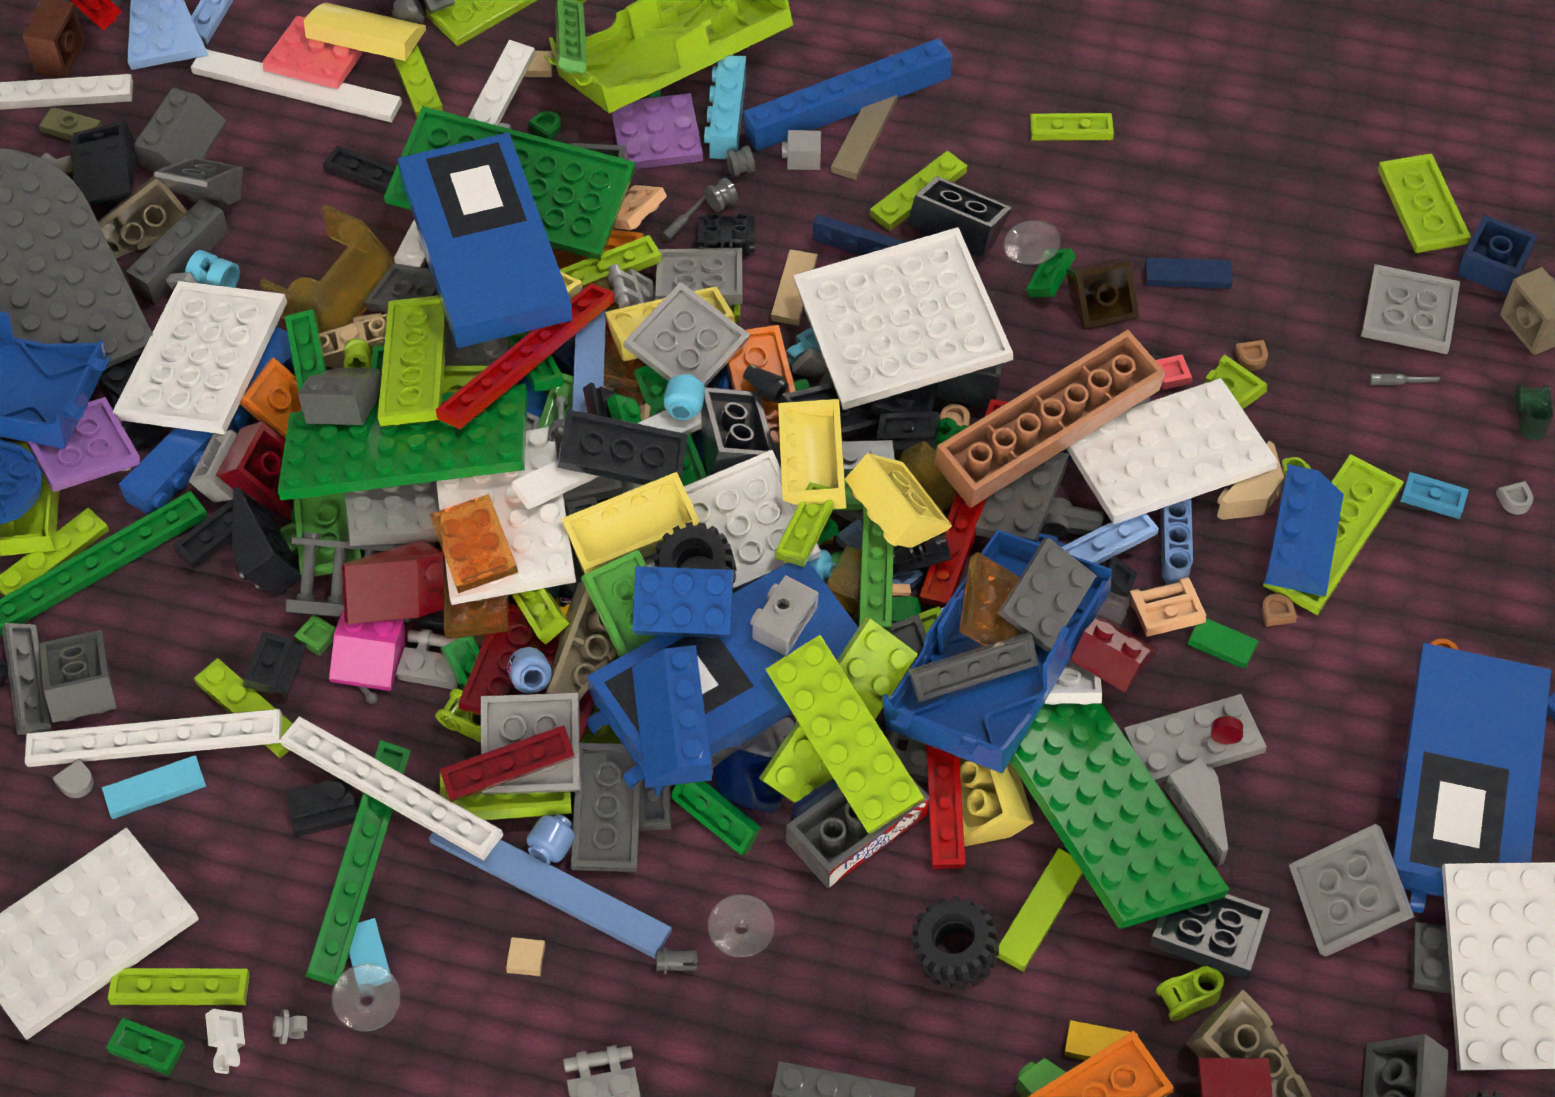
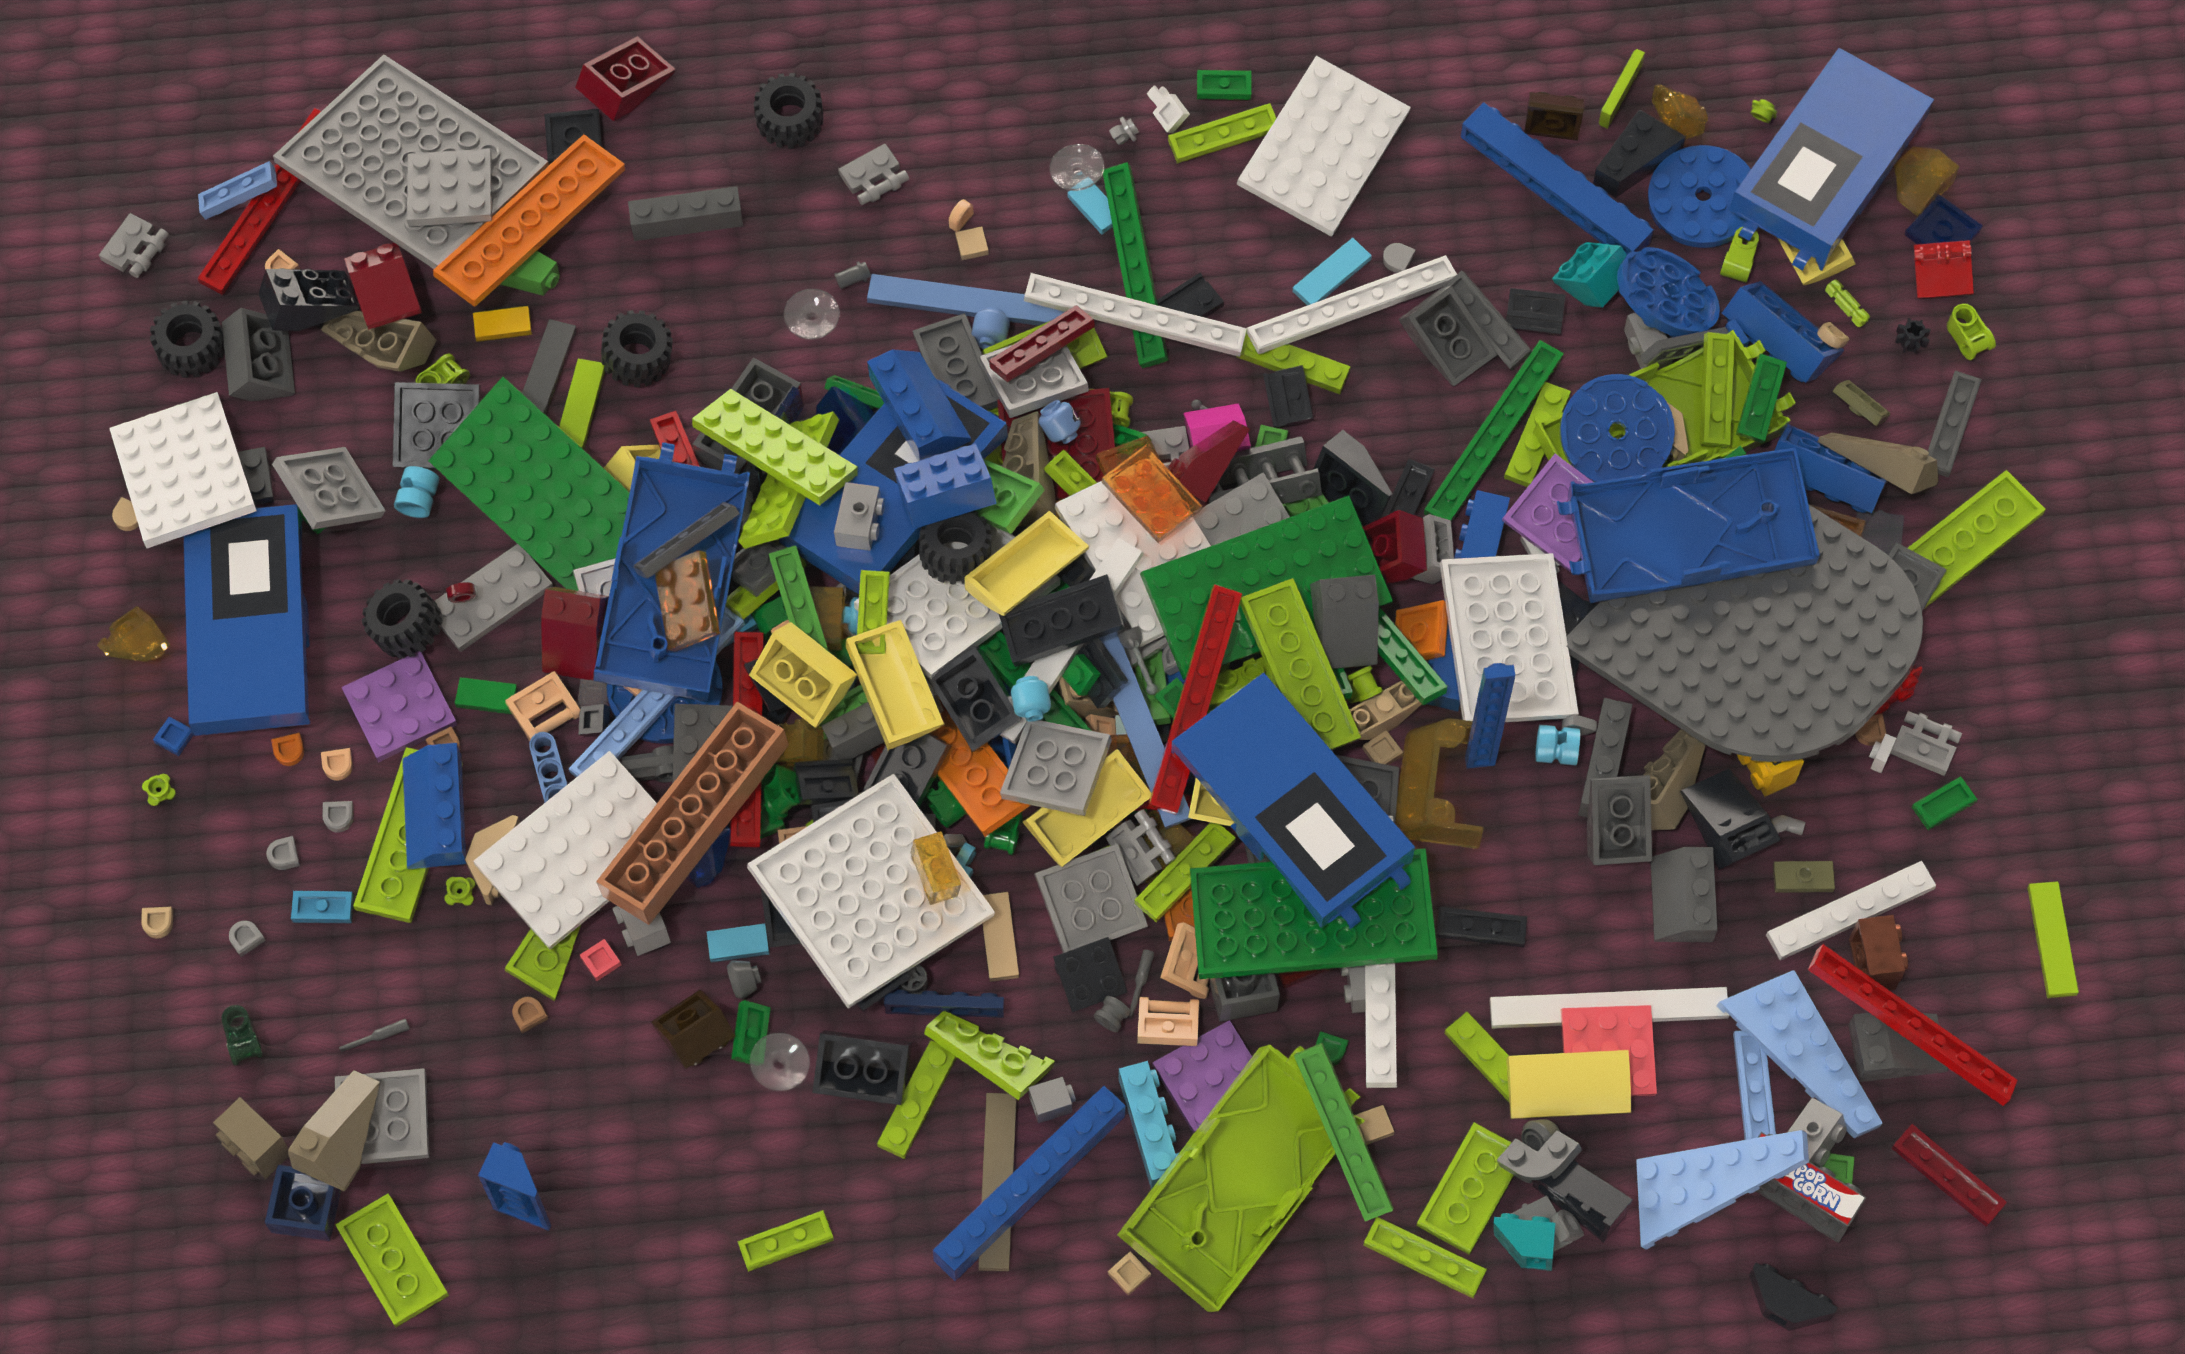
camera: 160 degrees right, 10 degrees up
dark grey wheel [726,146,755,178] -> none
black cone [743,364,788,404] -> none
dark grey plate [997,537,1097,652] -> none
dark blue tile [1145,258,1233,289] -> none
light grey slope [1165,758,1228,866] -> none
none -> light grey tile [266,836,300,870]
none -> dark tan wedge [288,1070,380,1191]
none -> light nougat tile [321,748,353,781]
none -> light grey tile [323,801,354,832]
none -> medium lavender plate [342,651,457,762]
none -> black tyre [362,579,442,658]
none -> medium azure wheel [394,466,440,518]
none -> blue slope [478,1142,551,1231]
none -> dark grey tile [522,319,577,415]
none -> medium azure tile [707,923,769,962]
none -> dark grey cone [727,960,761,1000]
none -> clear yellow brick [910,831,961,905]
none -> lime wing [924,1011,1055,1100]
none -> light nougat tile [949,199,974,232]
none -> tan tile [1108,1252,1151,1296]
none -> light nougat plate [1138,997,1199,1046]
none -> blue plate [1465,663,1516,769]

